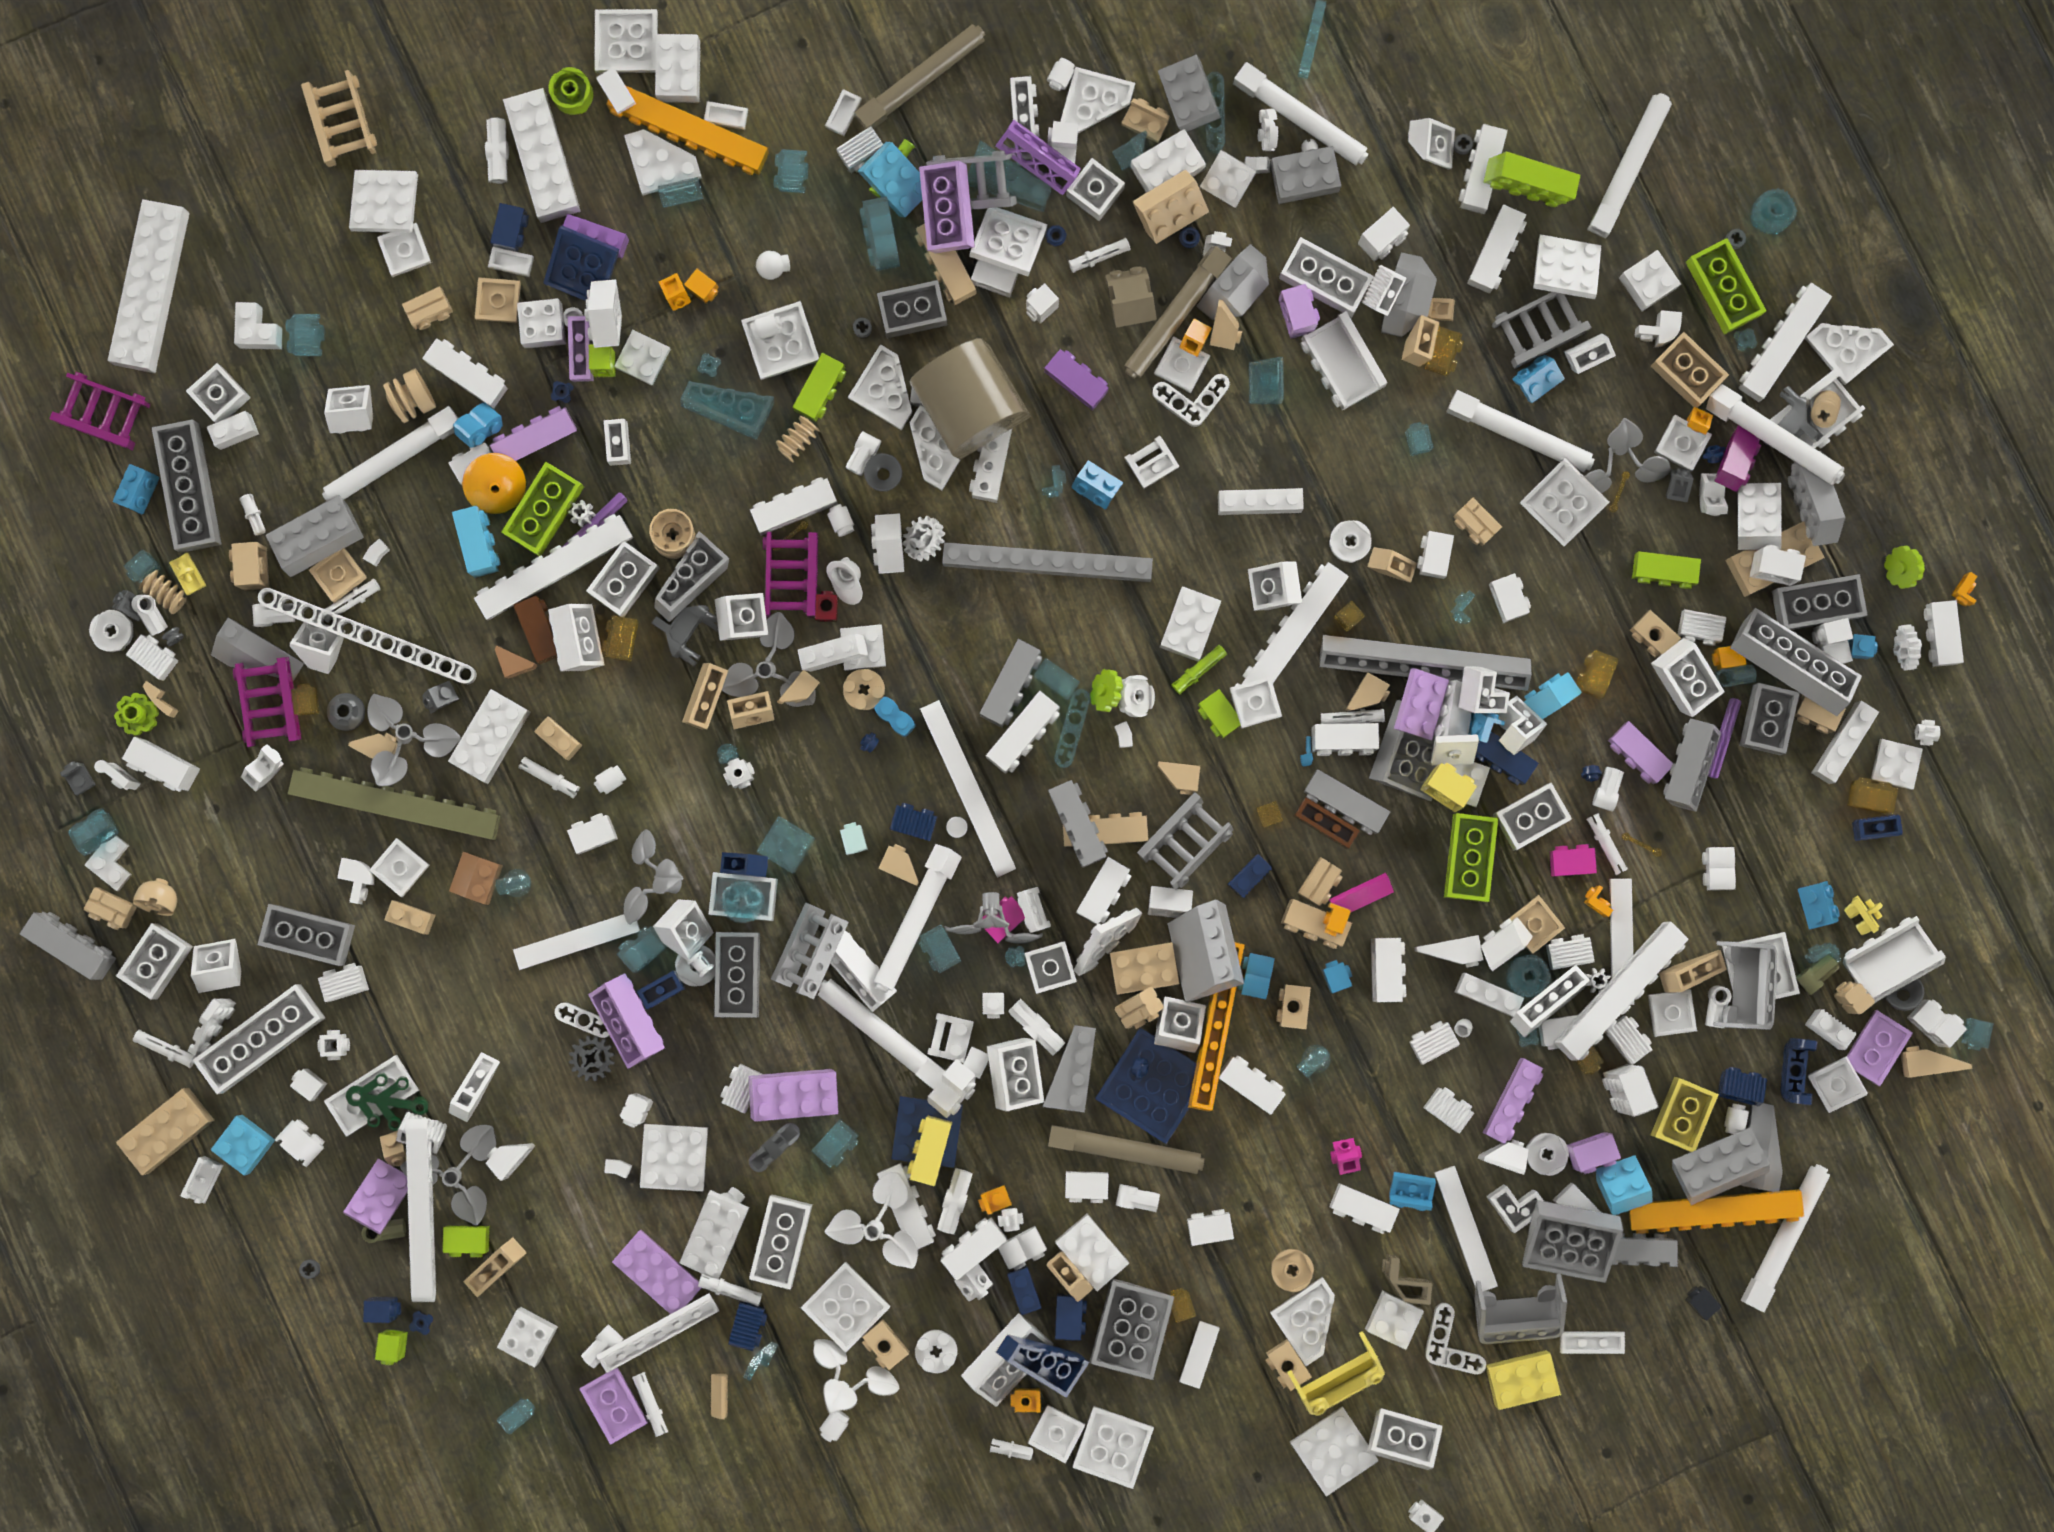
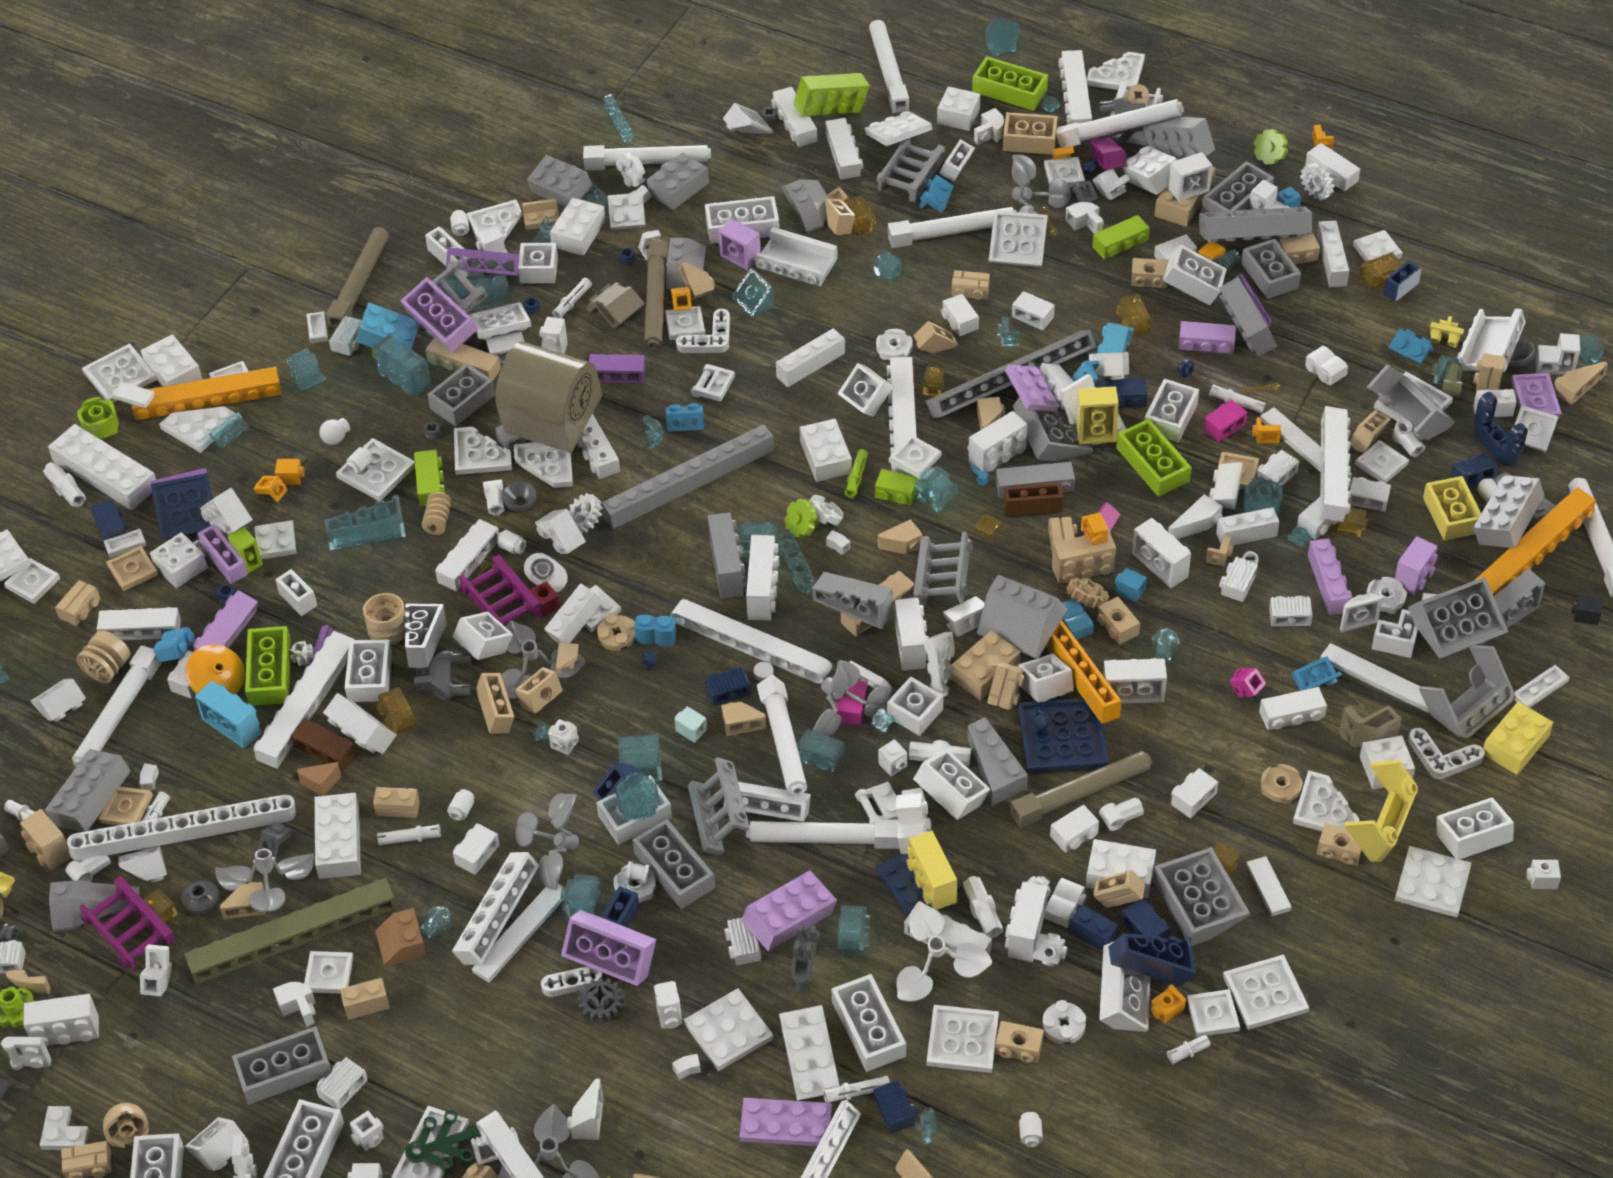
camera: 35 degrees left, 35 degrees down
clear light blue brick [68,808,119,856] -> none
white slope [449,1052,500,1122] -> none
white slope [653,899,714,960] -> none
clear light blue plate [697,353,721,377] -> none
white plant [813,1339,899,1414] -> none
light orange bracket [978,1185,1012,1215] -> none
tan brick [1132,169,1209,244] -> none
dark blue brick [1227,854,1272,898] -> none
white brick [1358,207,1410,262] -> none
white brick [1362,265,1407,316] -> none
white brick [1458,666,1510,713] -> none
white brick [1510,965,1590,1038] -> none
white gear [1585,968,1611,993] -> none
white piece [1592,767,1624,812] -> none
medium azure brick [1596,1155,1652,1215] -> none
white brick [1602,1064,1658,1116] -> none
white gear [1915,720,1940,746] -> none
none -> white brick [452,852,539,965]
none -> clear light blue brick [915,466,959,512]
none -> white brick [1065,202,1104,234]
none -> tan gear [1066,577,1109,608]
none -> tan bracket [1206,536,1233,567]

